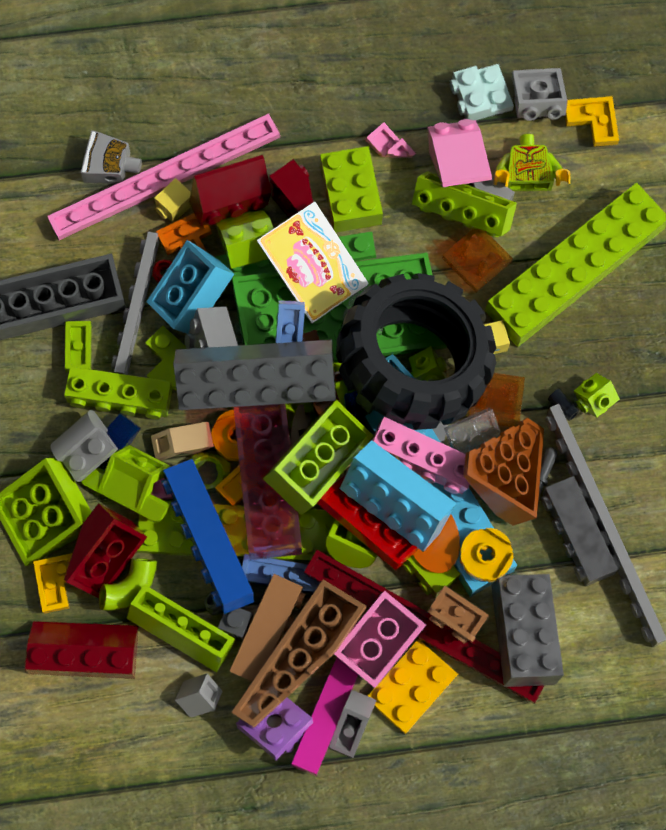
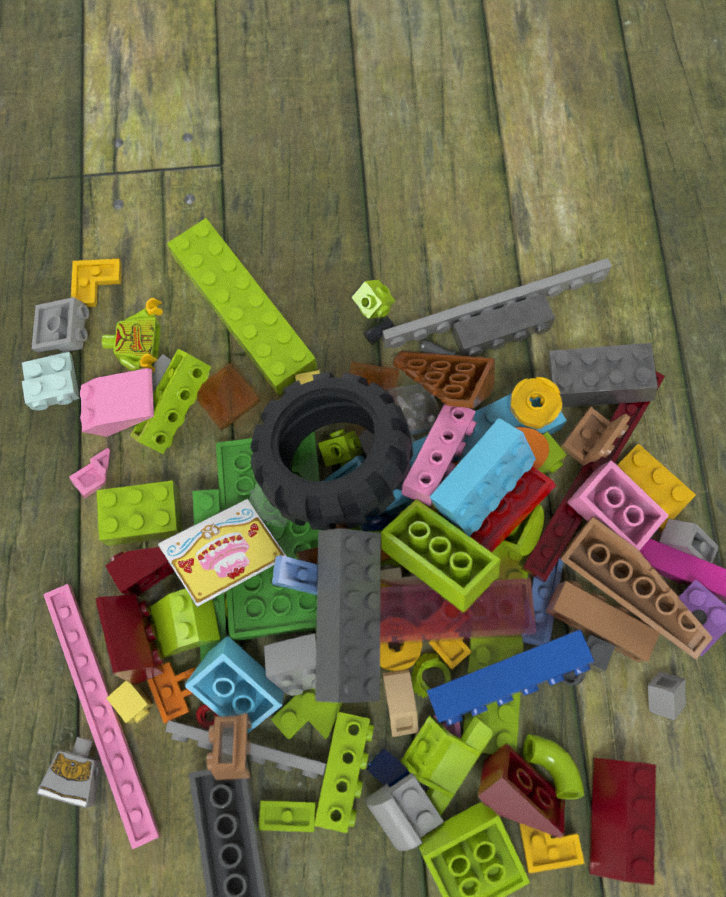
camera: 80 degrees left, 0 degrees up
lime brick [127,584,235,673] -> none
none -> medium nougat window [207,713,252,780]

